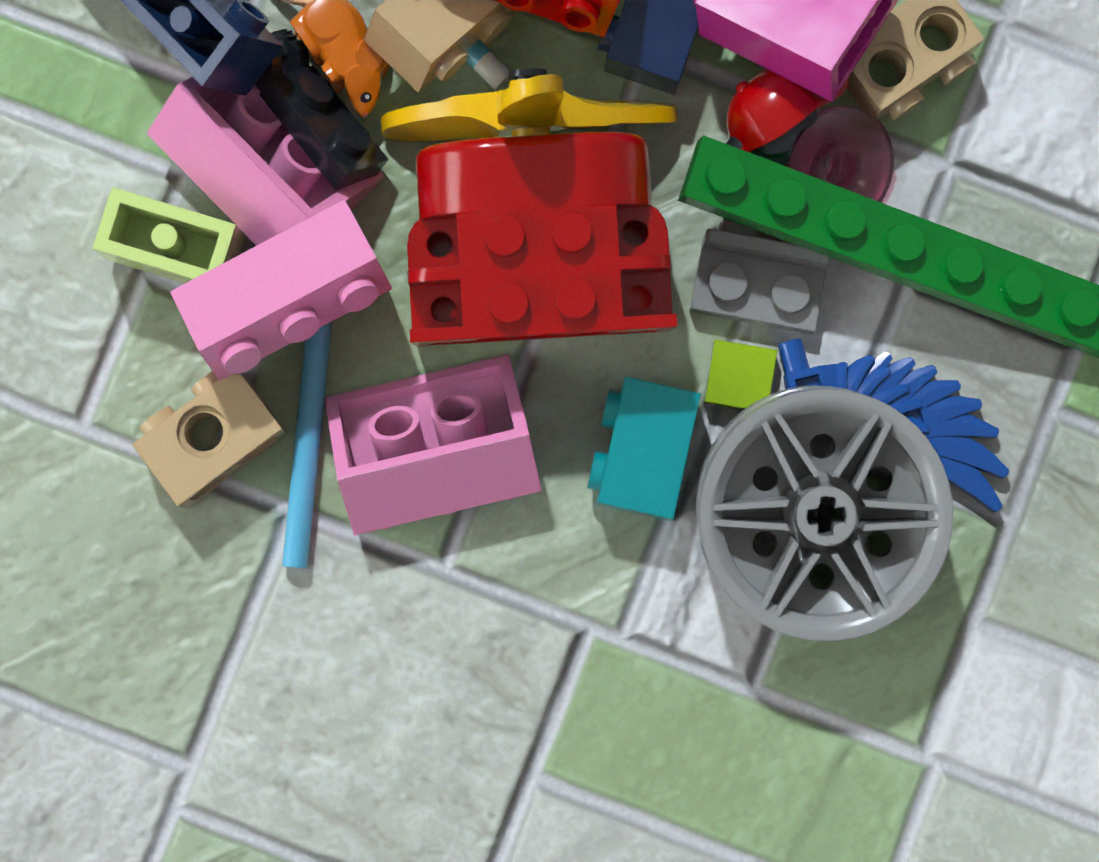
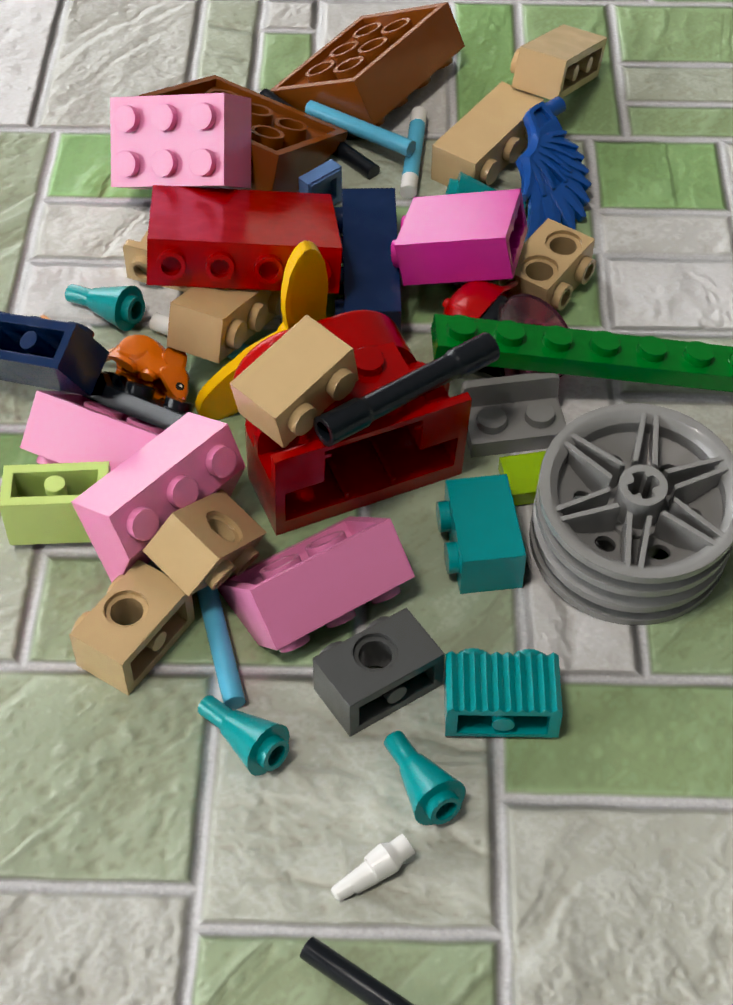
camera: 15 degrees left, 35 degrees down
none -> tan brick [142,489,267,597]
none -> teal cone [198,695,290,776]
none -> tan brick [230,315,359,448]
none -> black piece [313,332,500,447]
none -> dark grey brick [313,607,445,737]
none -> white piece [331,834,415,901]
none -> teal cone [384,731,466,825]
none -> teal brick [444,648,563,738]

